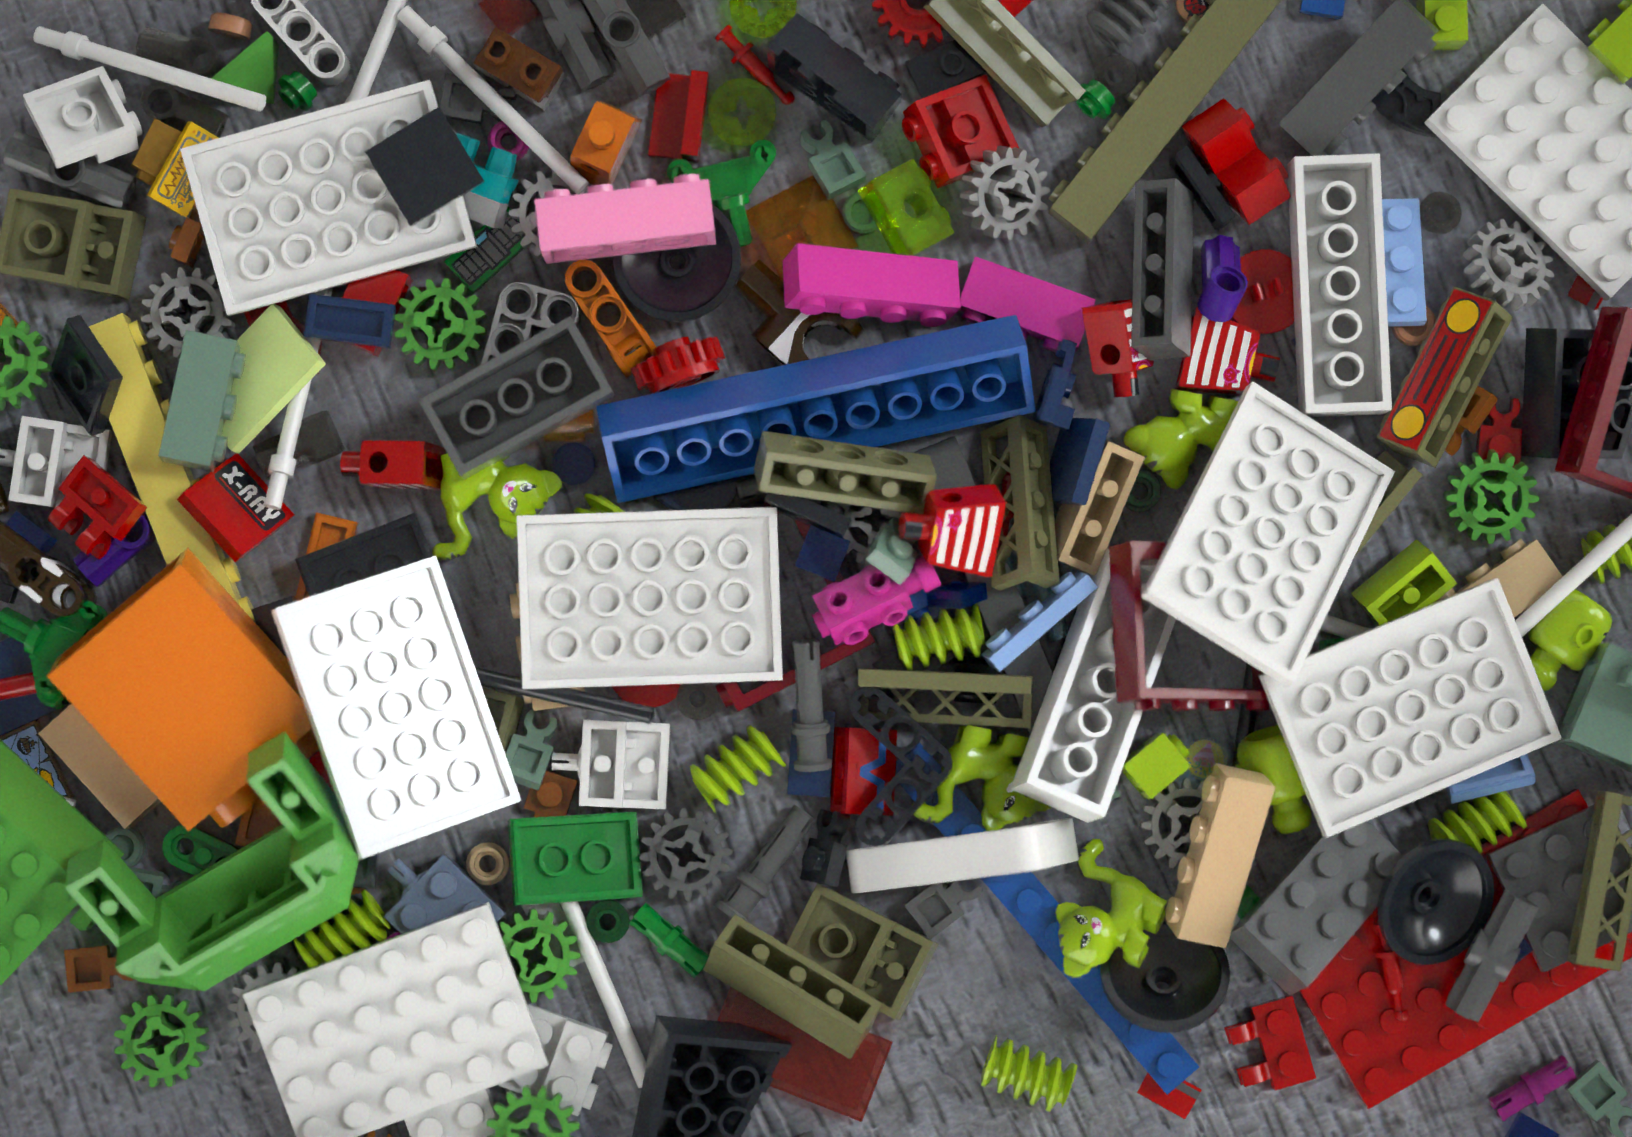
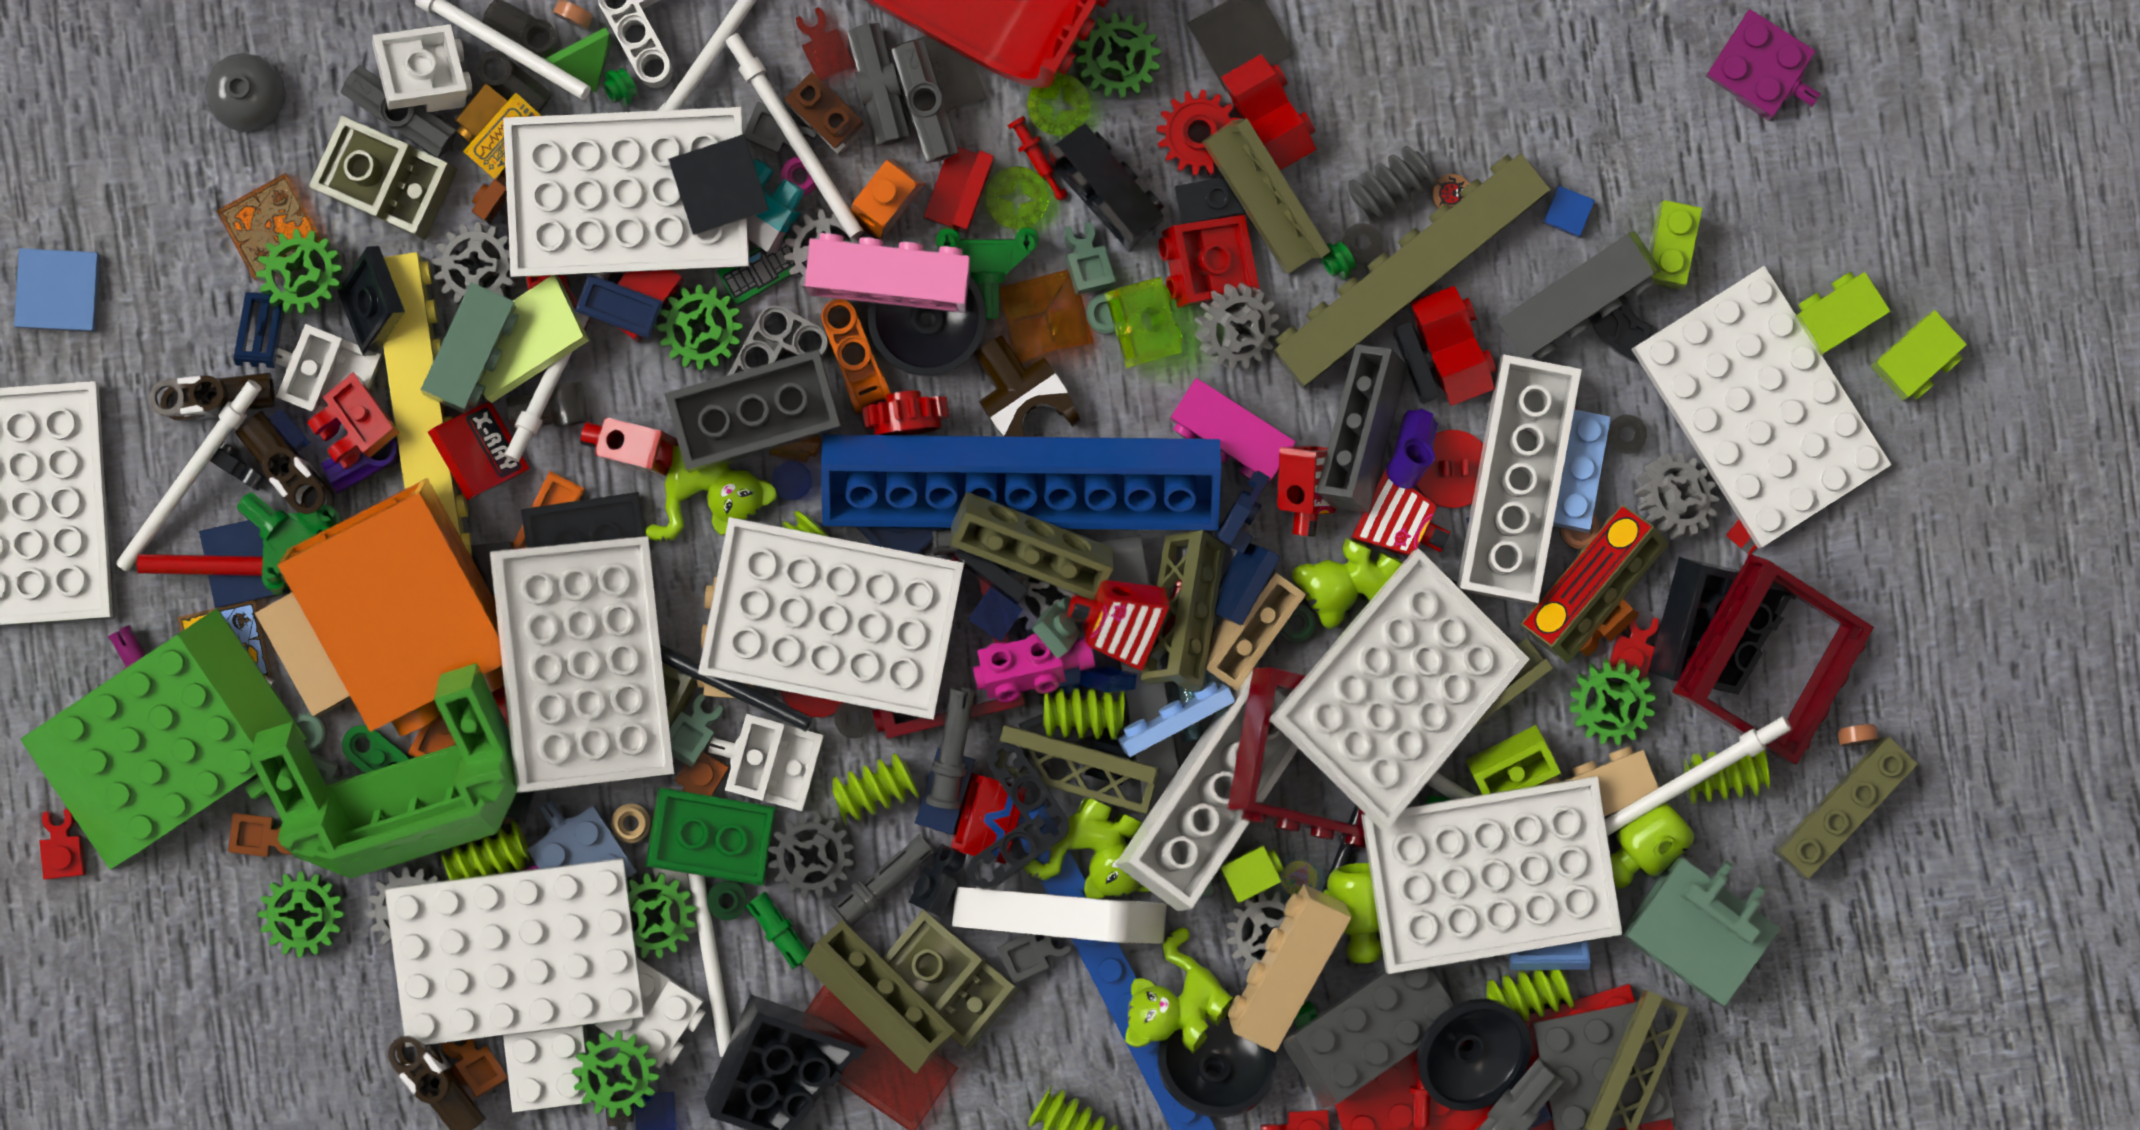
camera: 15 degrees right, 0 degrees up
dark pink brick [783,243,961,327] -> none

